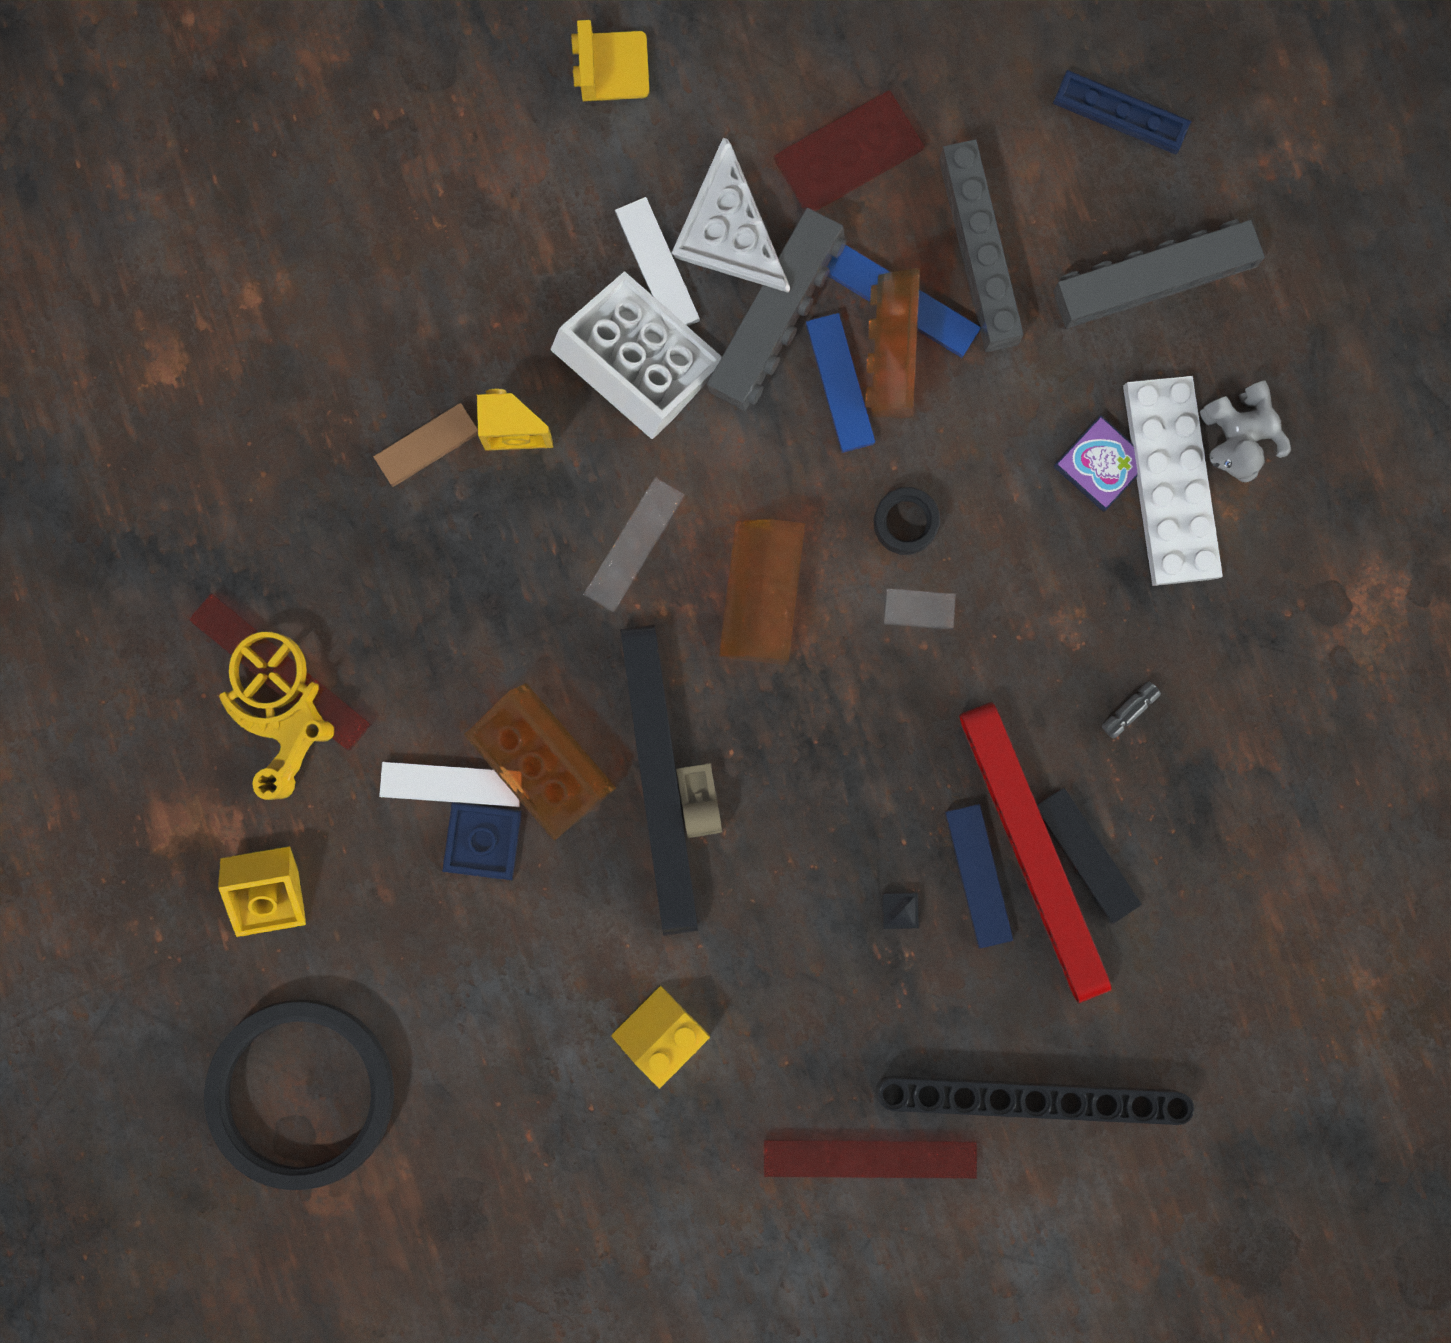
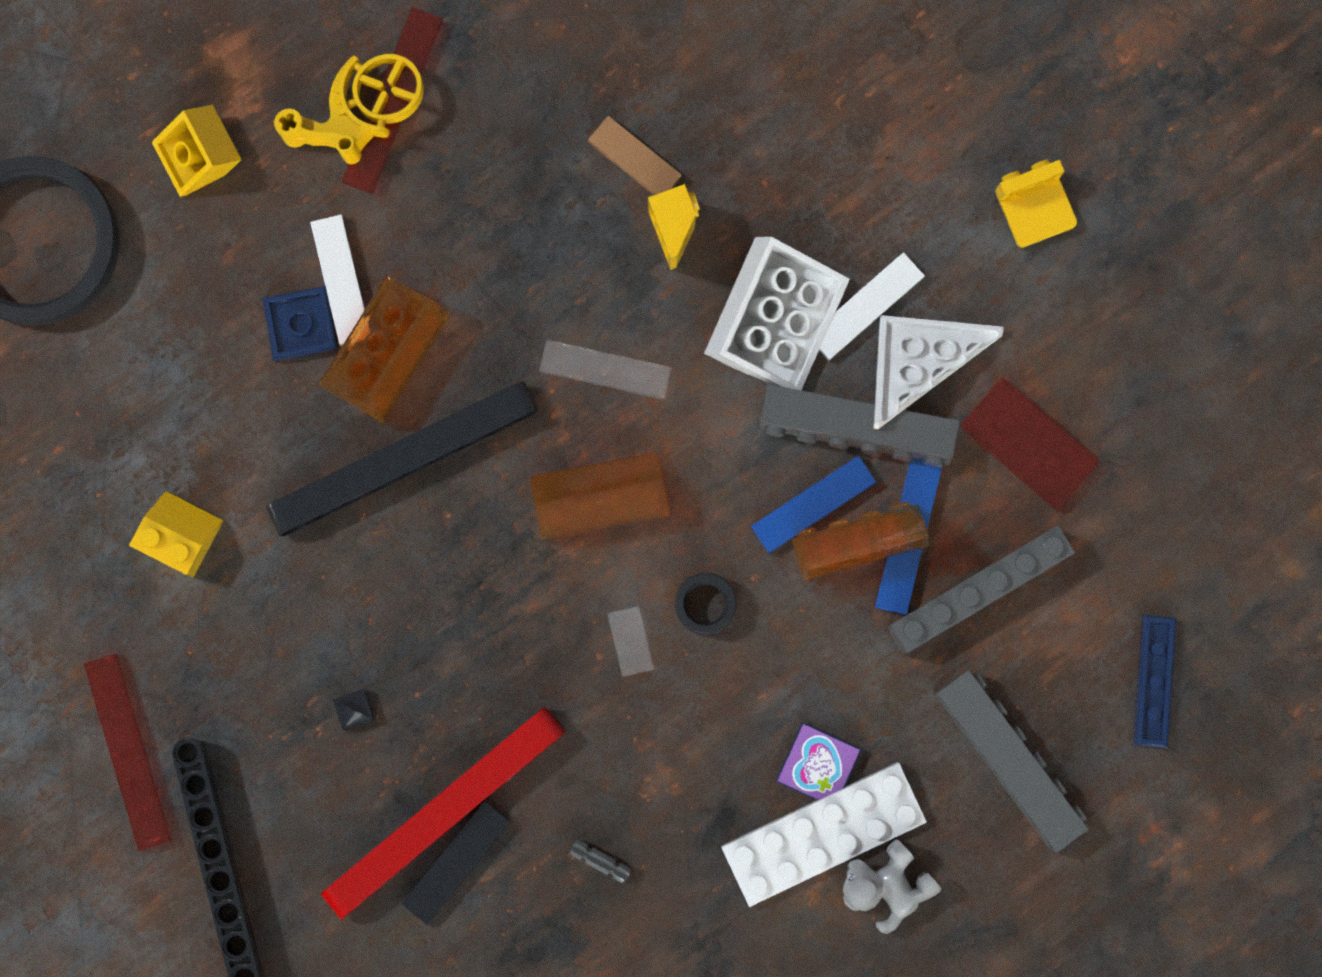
camera: 75 degrees right, 0 degrees up
dark tan plate [676,763,722,838] -> none
dark blue tile [945,804,1014,949] -> none

